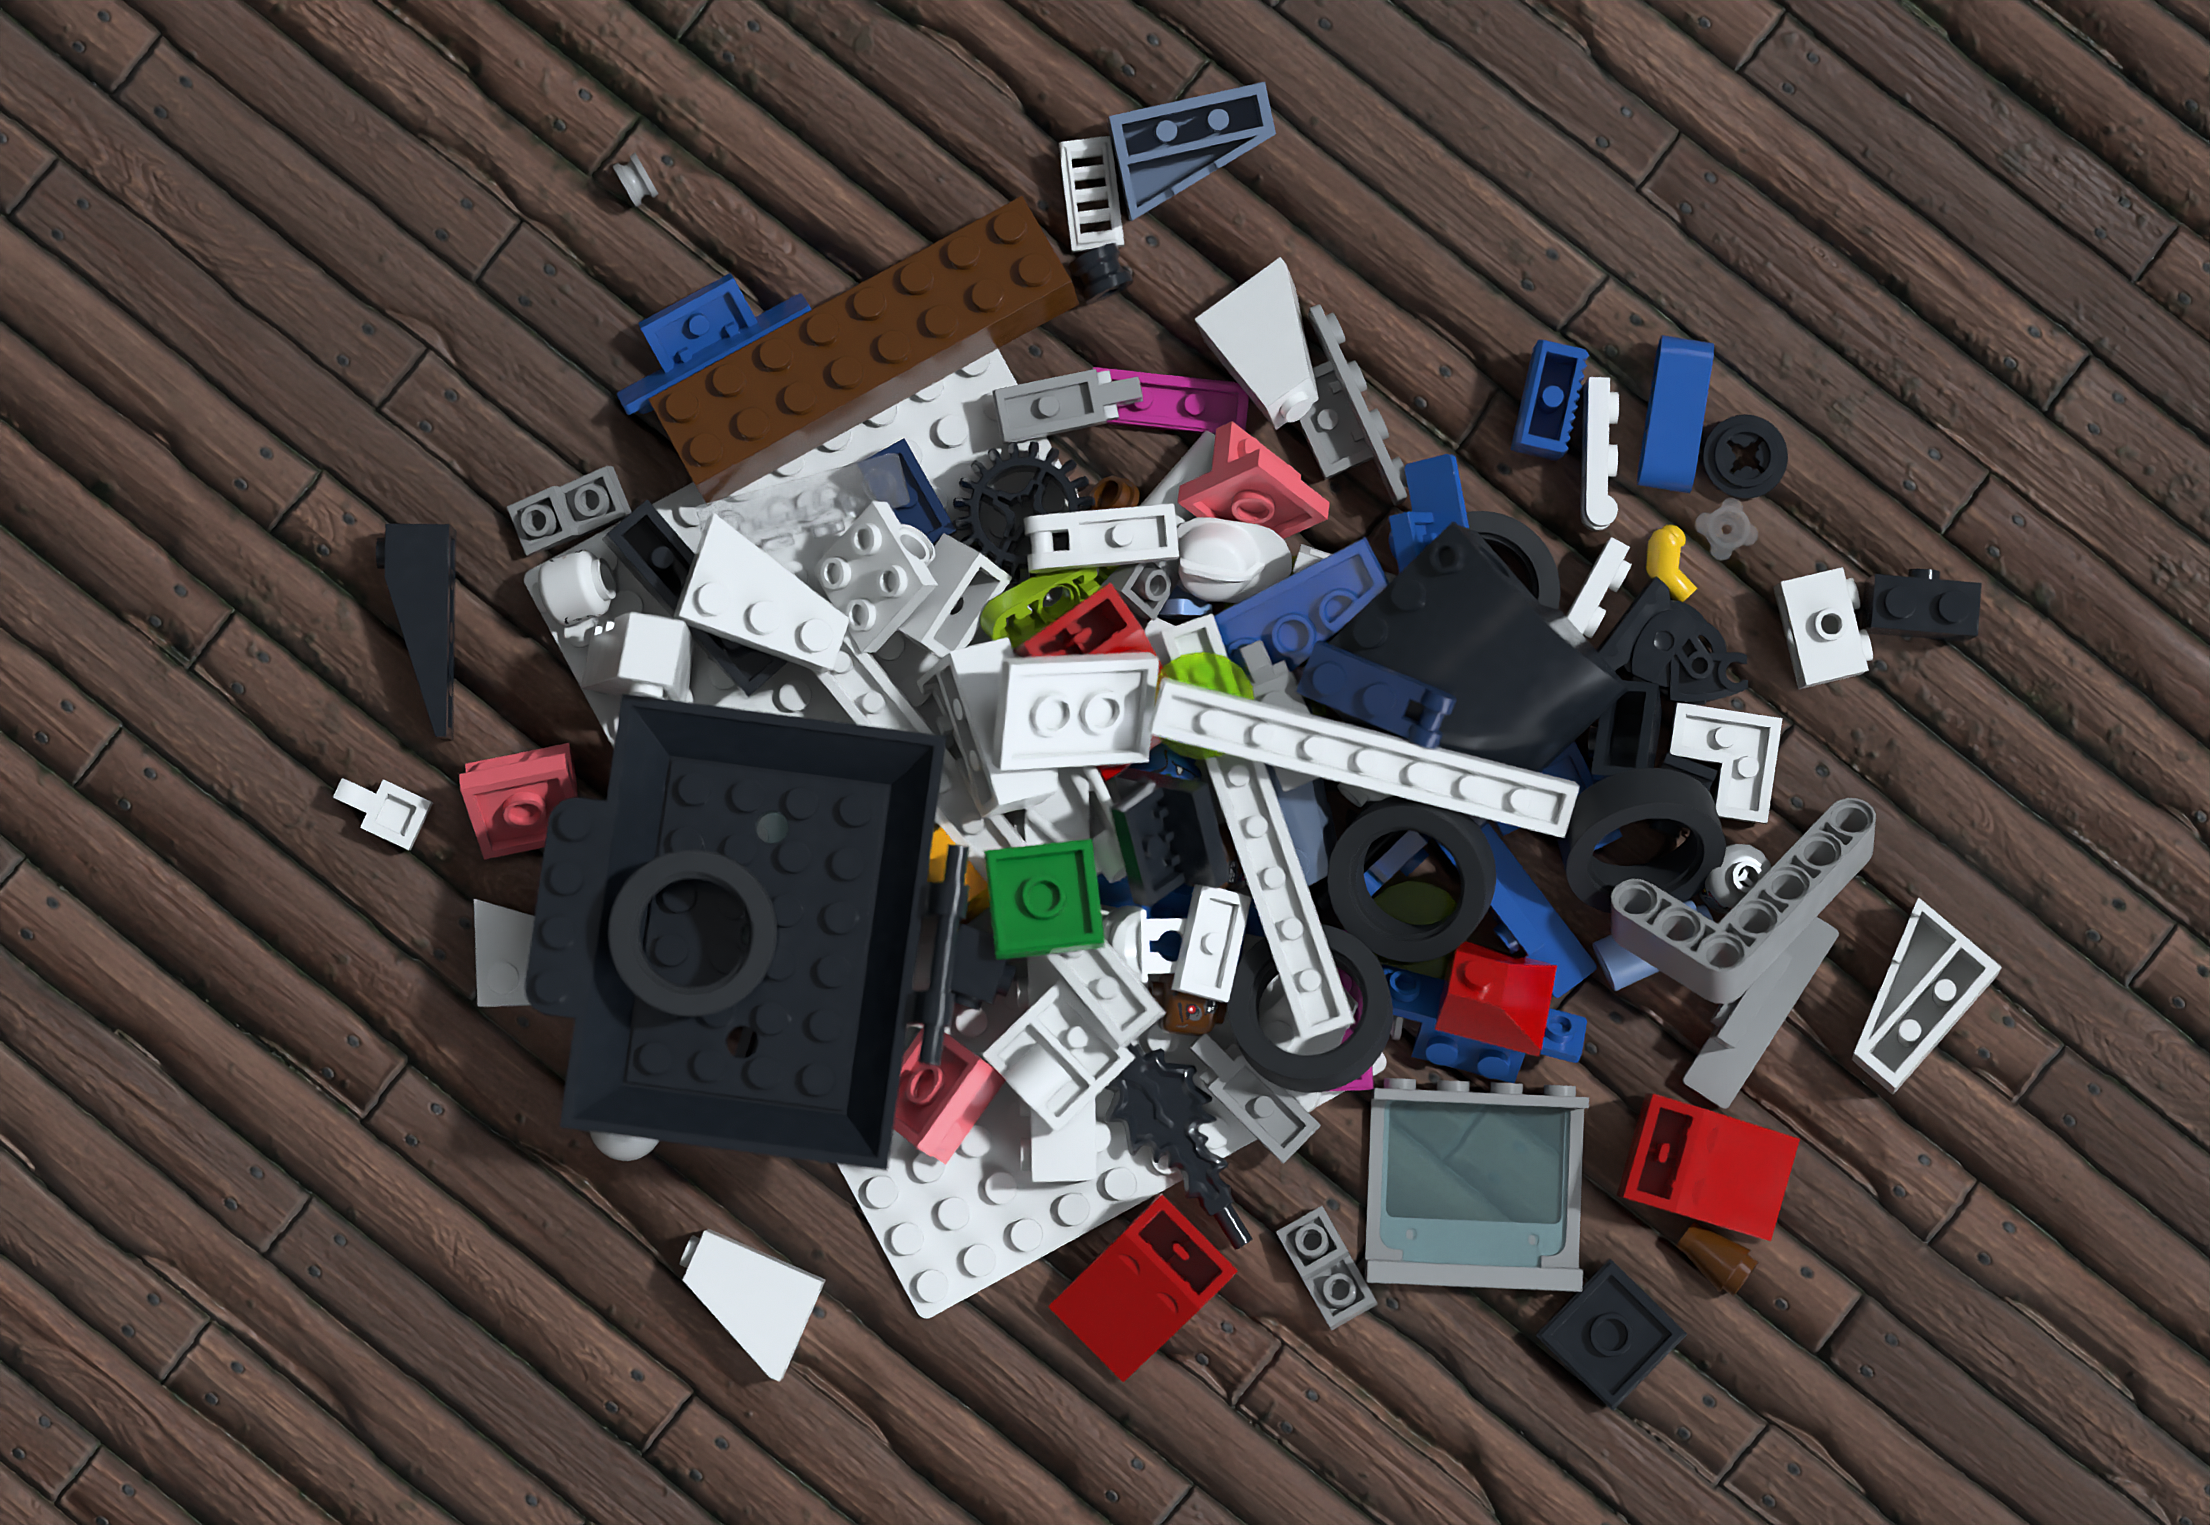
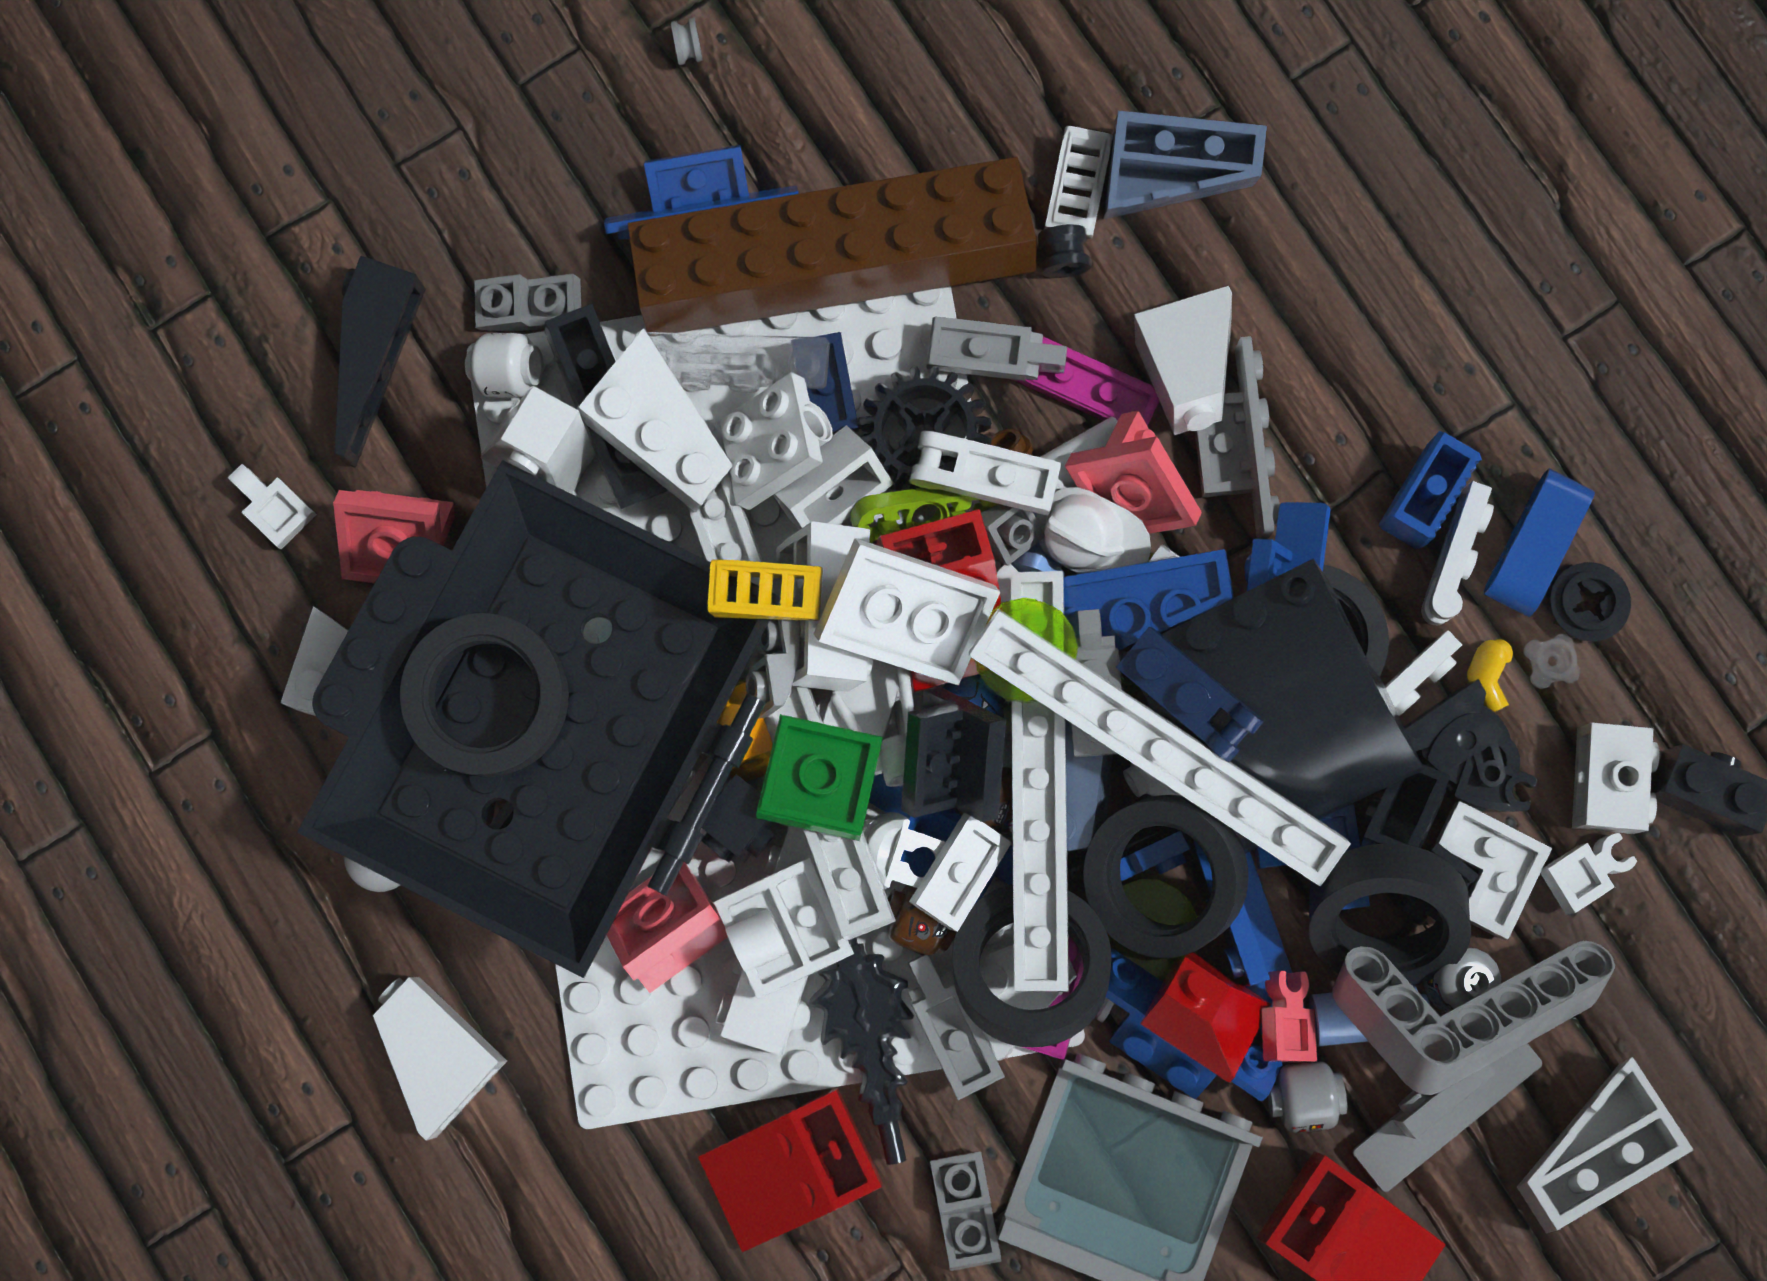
camera: 25 degrees right, 5 degrees down
none -> yellow slope [708,559,823,621]
none -> light grey slope [746,602,800,719]
none -> coral plate [1261,971,1317,1063]
none -> light grey head [1267,1061,1347,1133]
none -> white plate [1541,833,1637,915]

